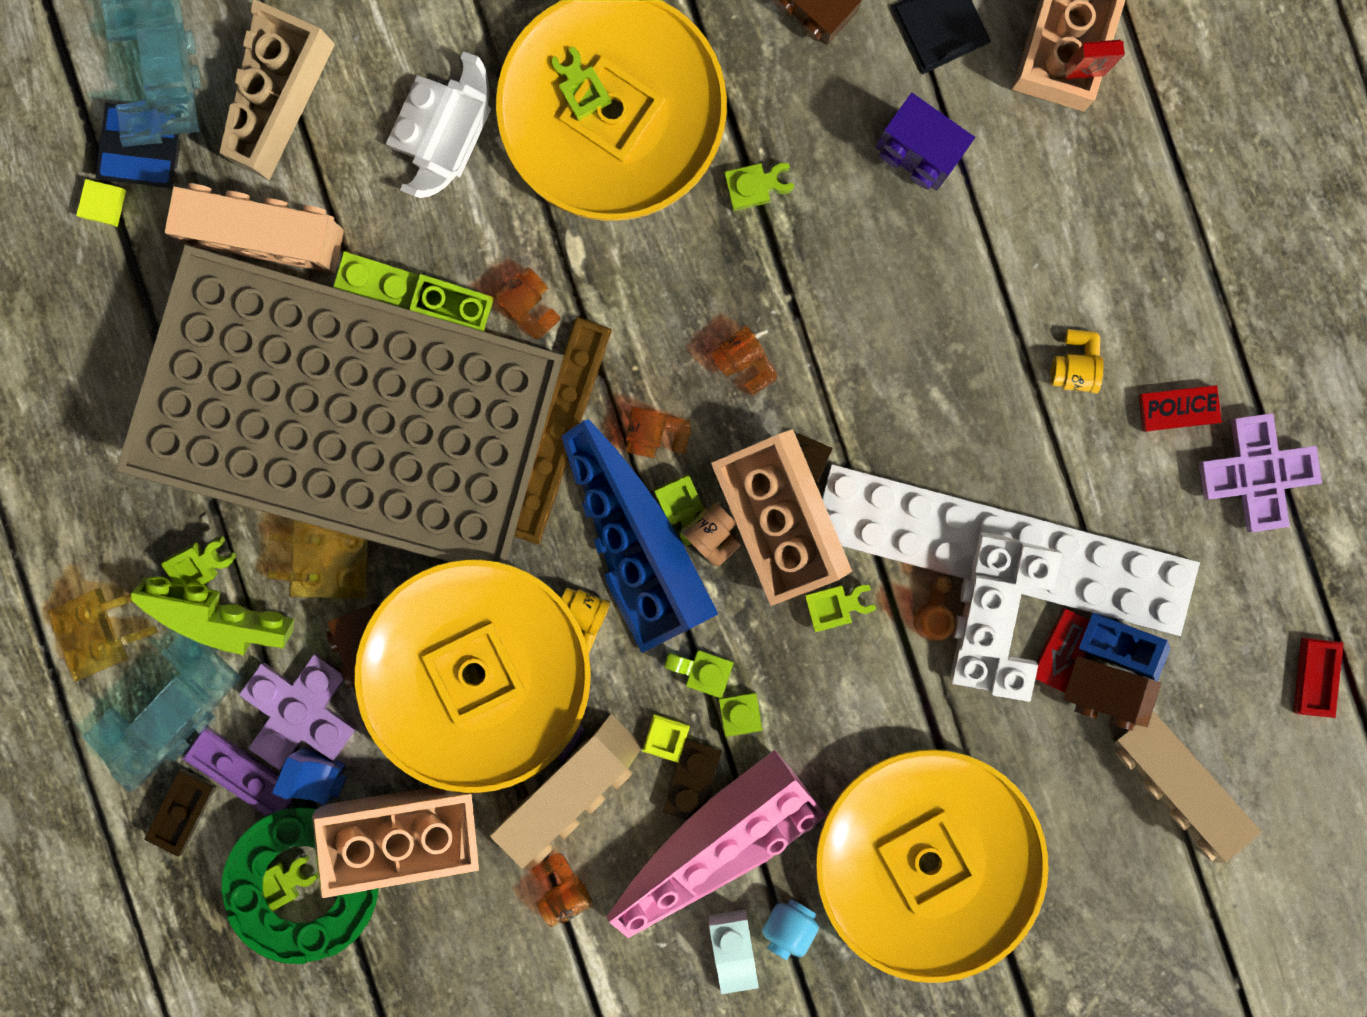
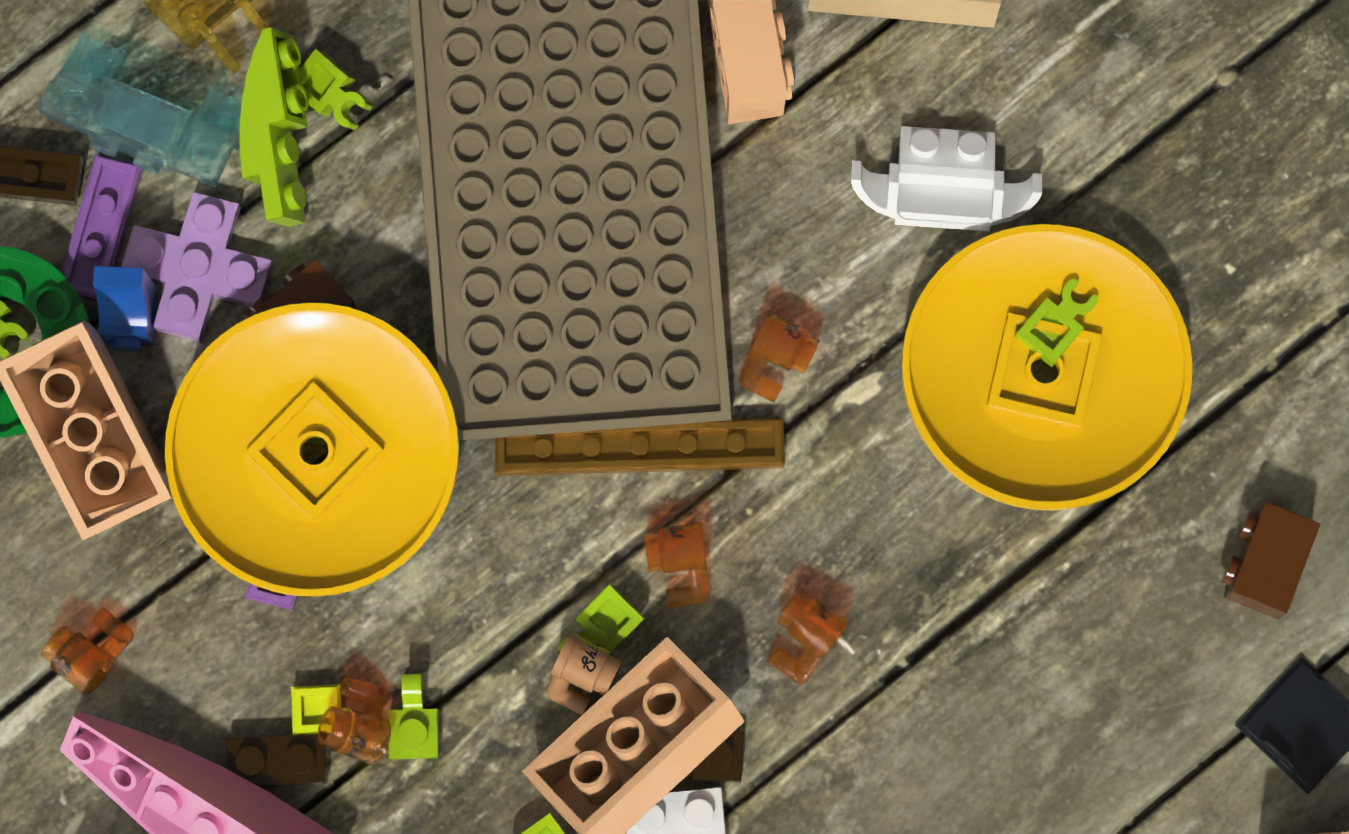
camera: 65 degrees right, 10 degrees down
clear yellow plate [267,520,368,598] -> none
lime slope [333,251,494,332] -> none
tan wedge [490,713,643,869] -> none
blue wedge [561,419,718,653] -> none
yellow piece [562,587,611,653] -> none
lime plate [719,692,763,737] -> none
lime plate [724,163,795,212] -> none
dark purple brick [875,92,976,191] -> none
none -> clear orange piece [318,676,391,765]

